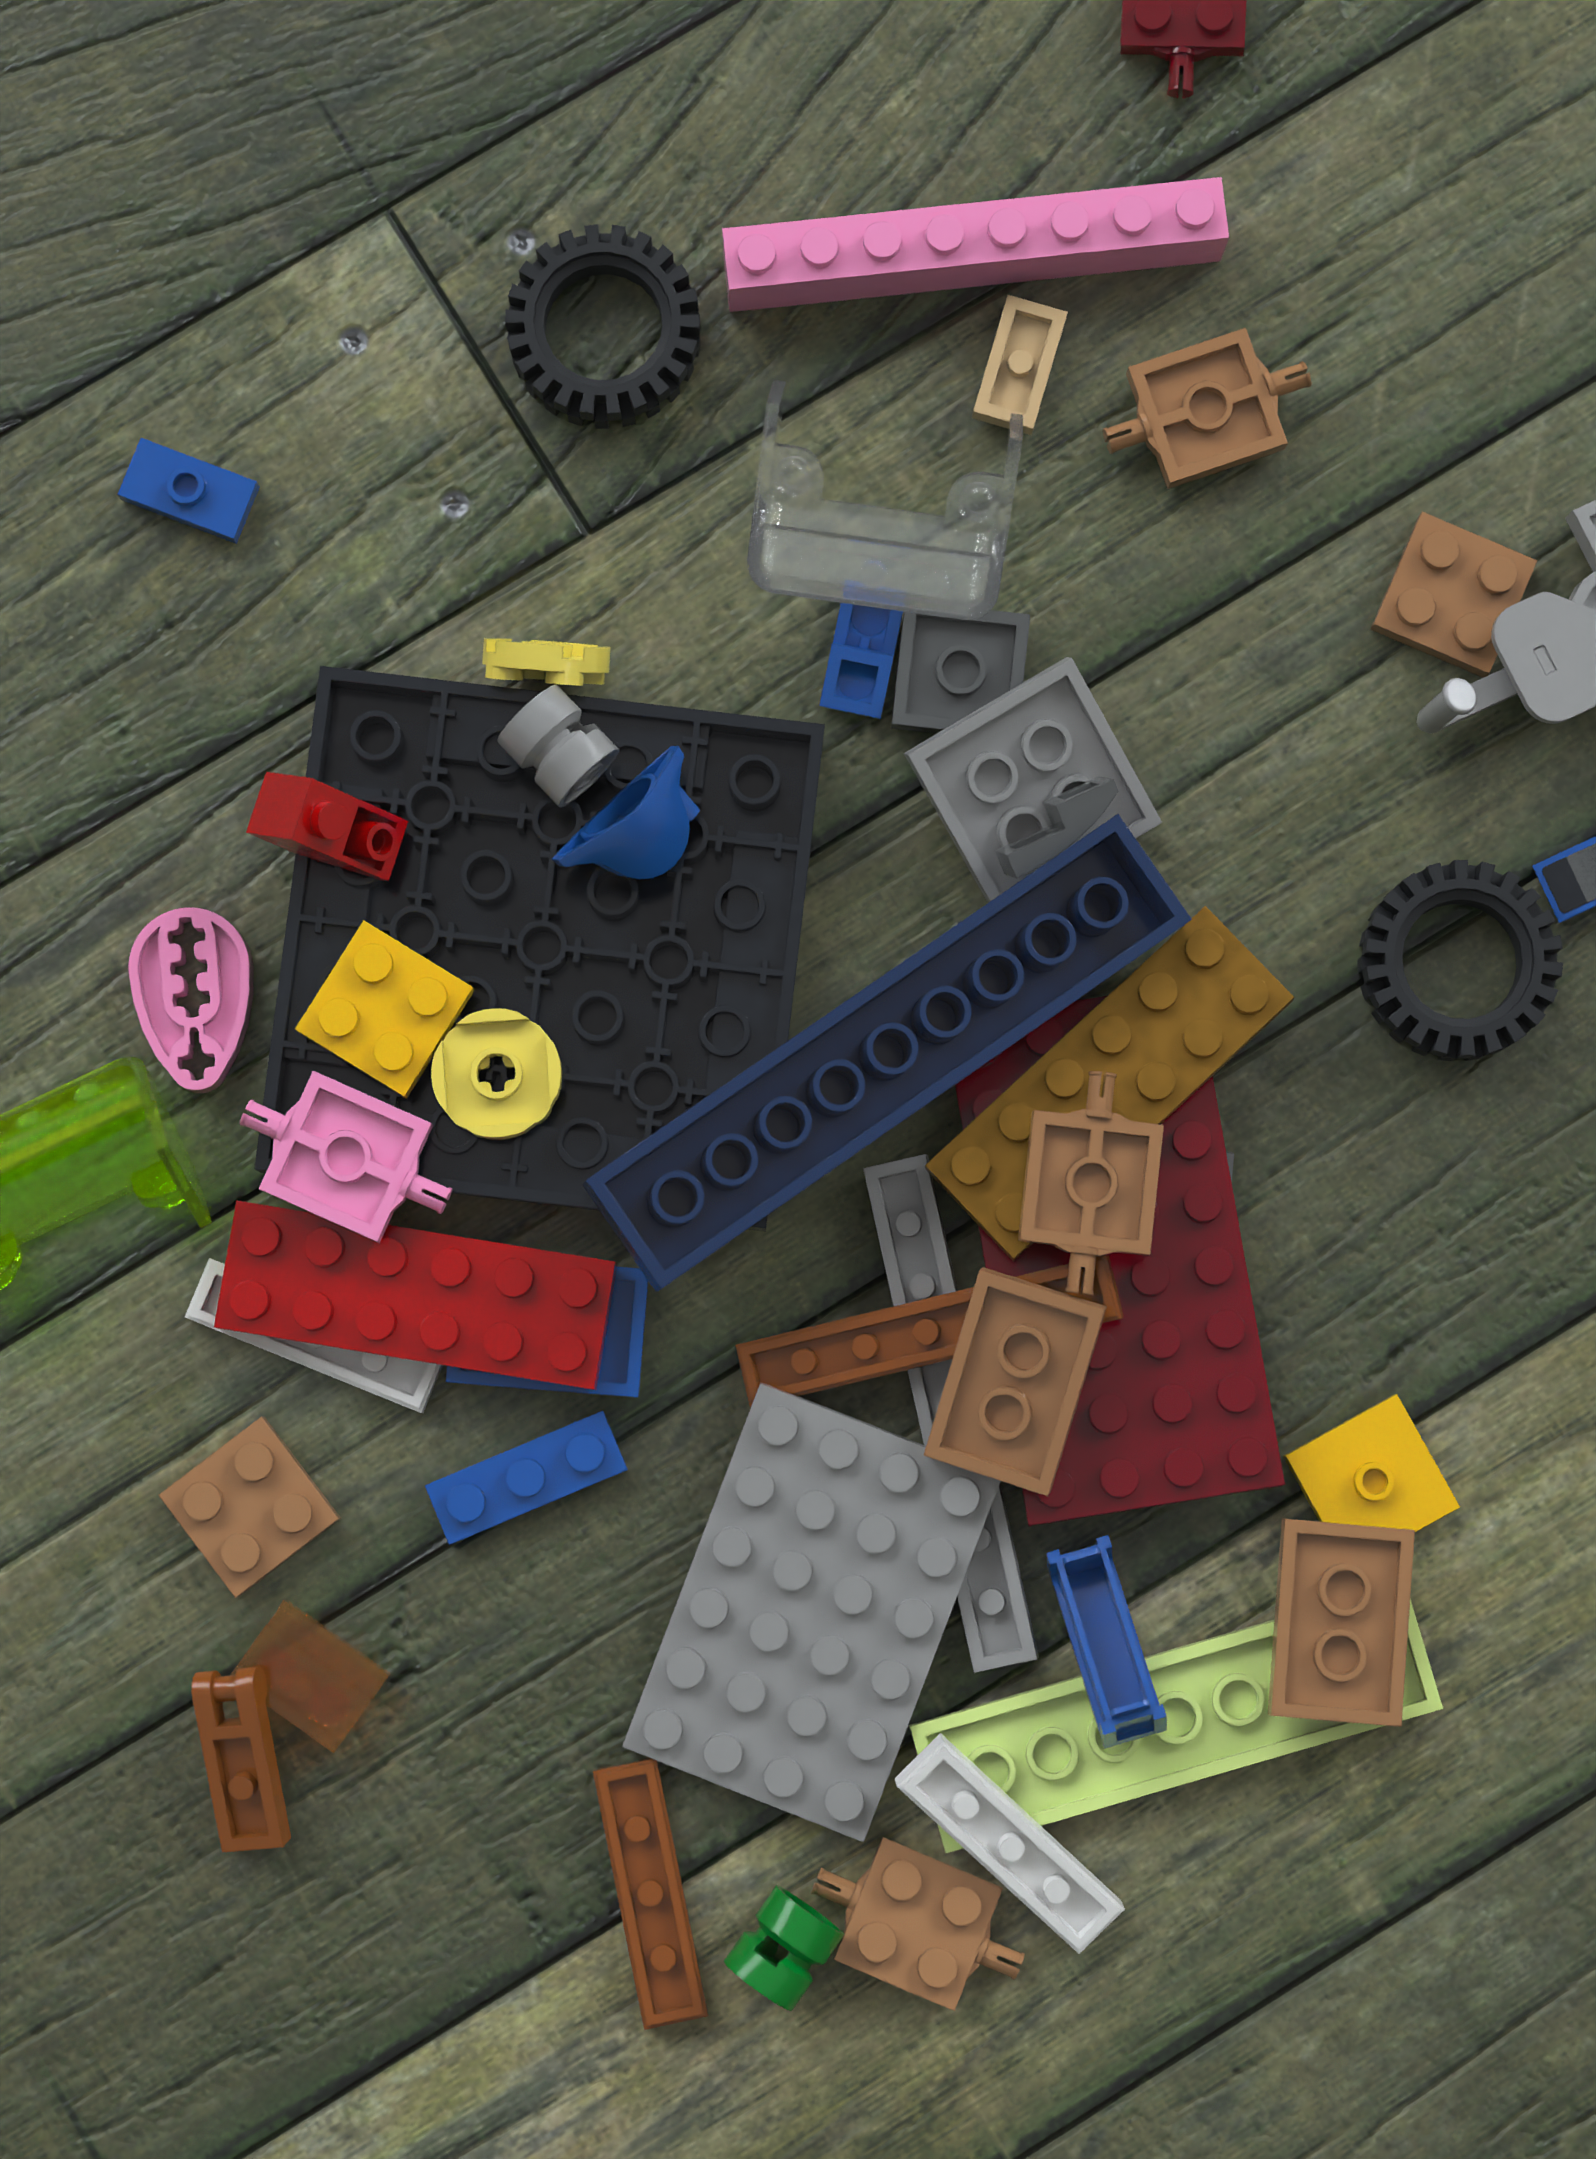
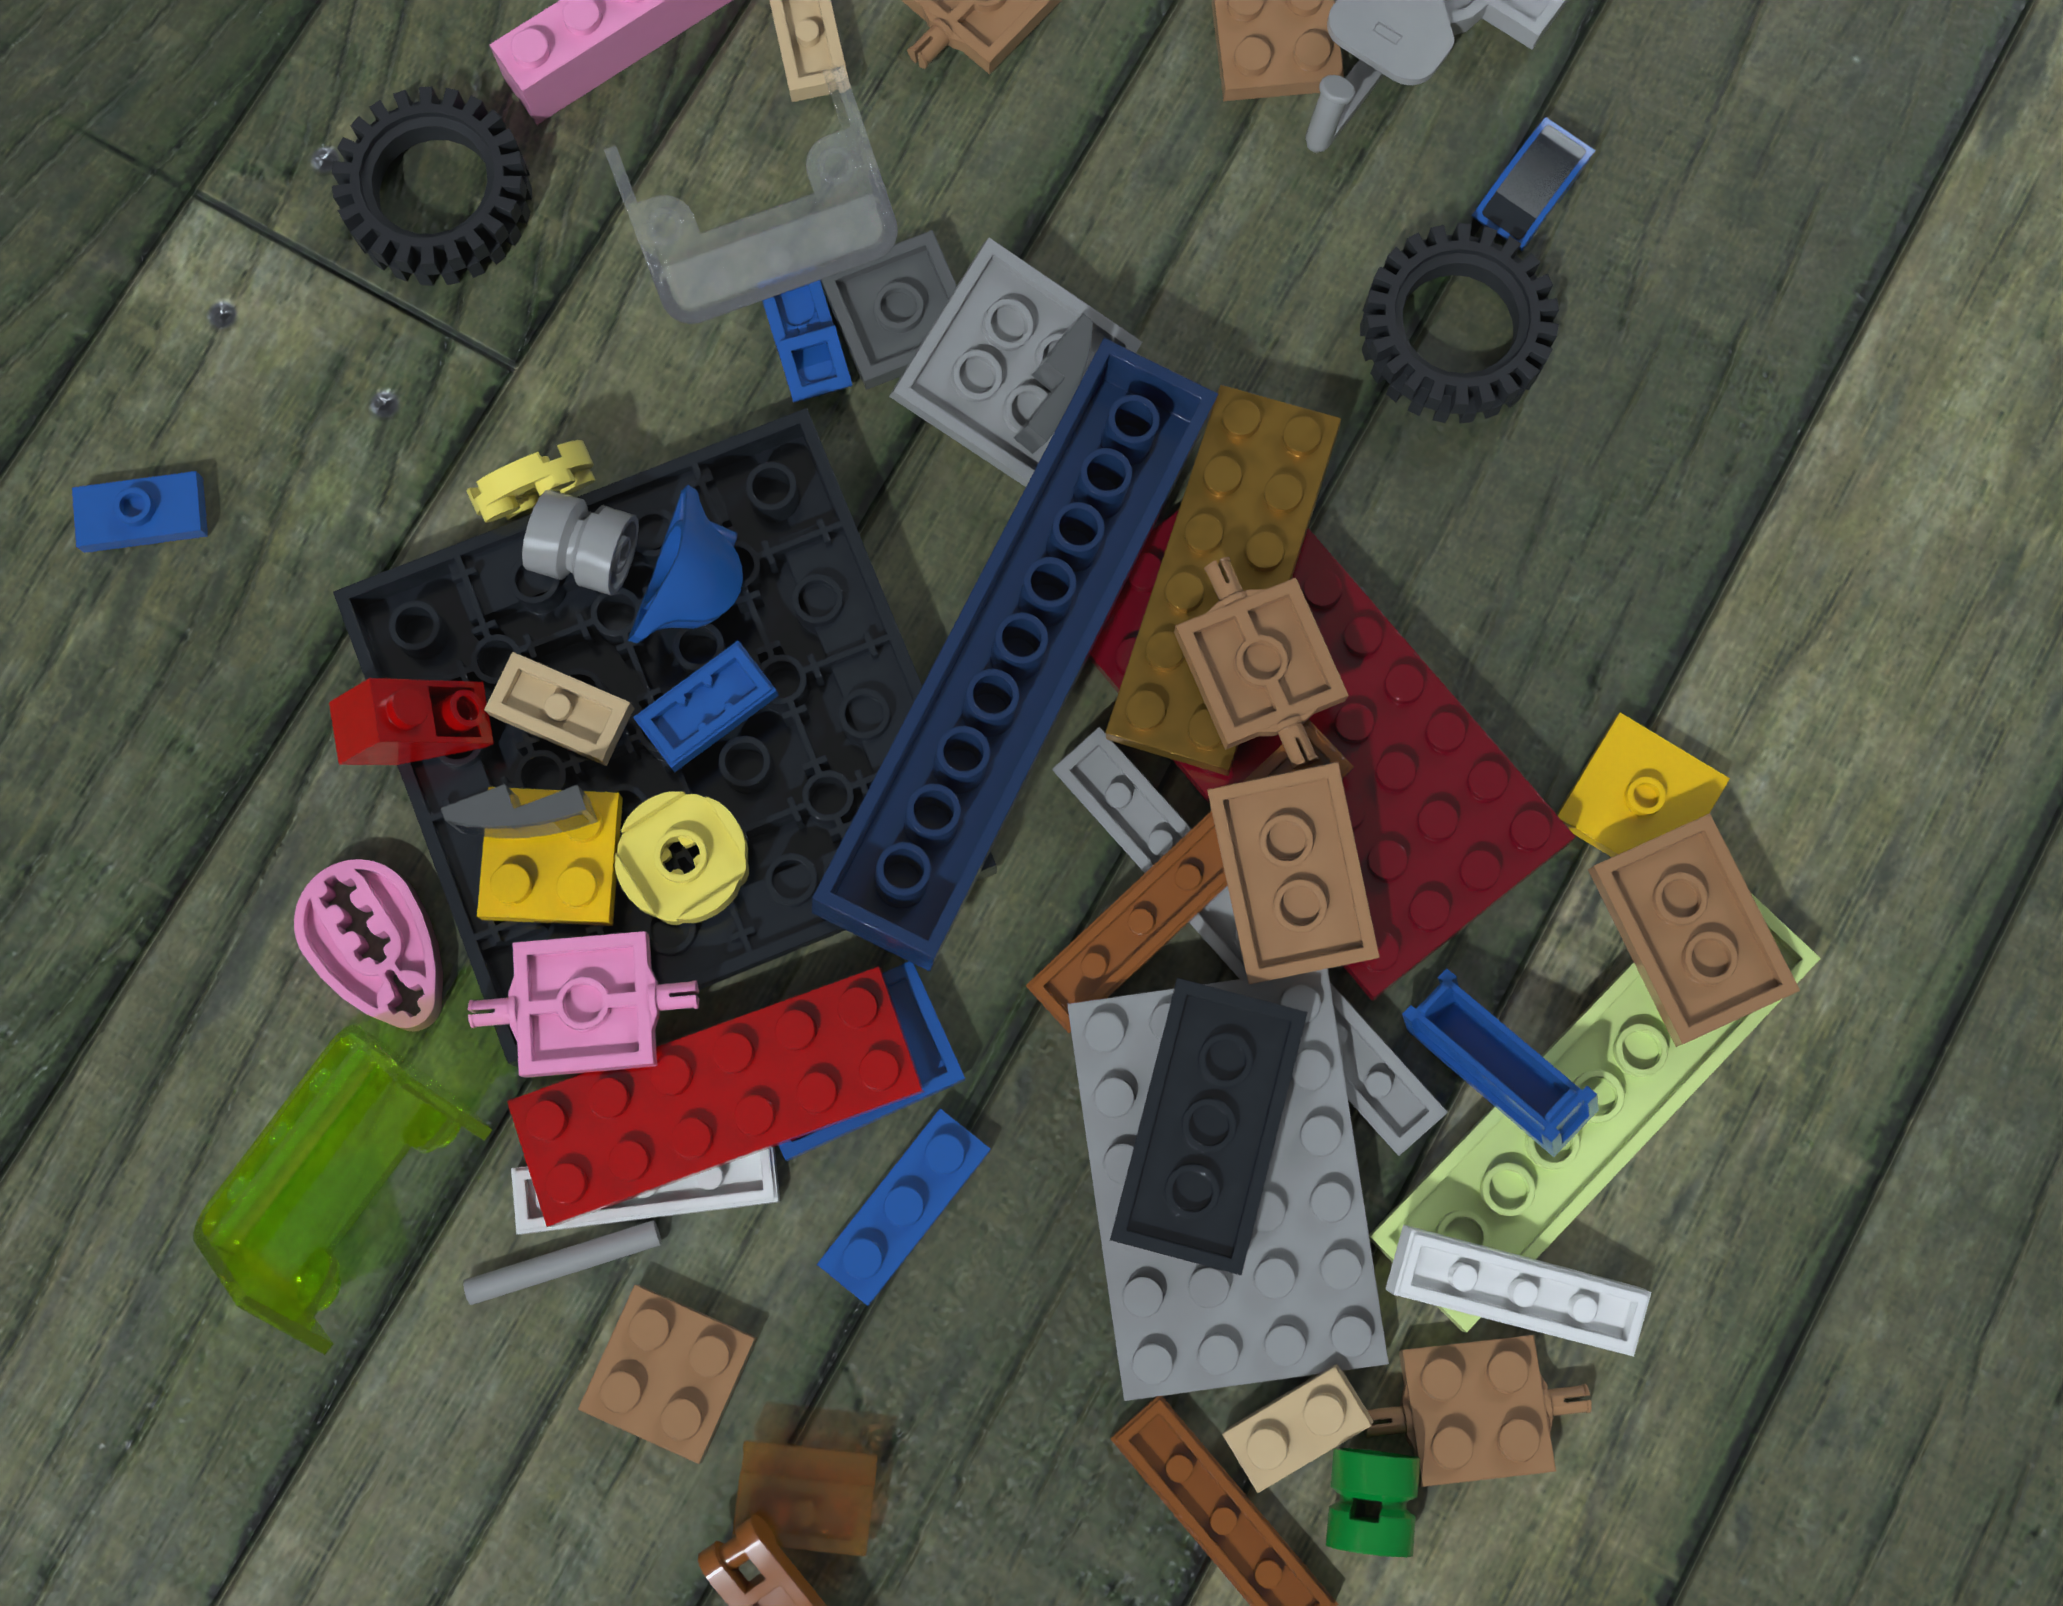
camera: 25 degrees left, 5 degrees down
none -> dark grey slope [441,784,598,838]
none -> light grey bar [463,1220,662,1305]
none -> tan plate [484,652,634,766]
none -> blue plate [633,641,779,772]
none -> black plate [1110,978,1308,1276]
none -> tan plate [1222,1363,1373,1493]

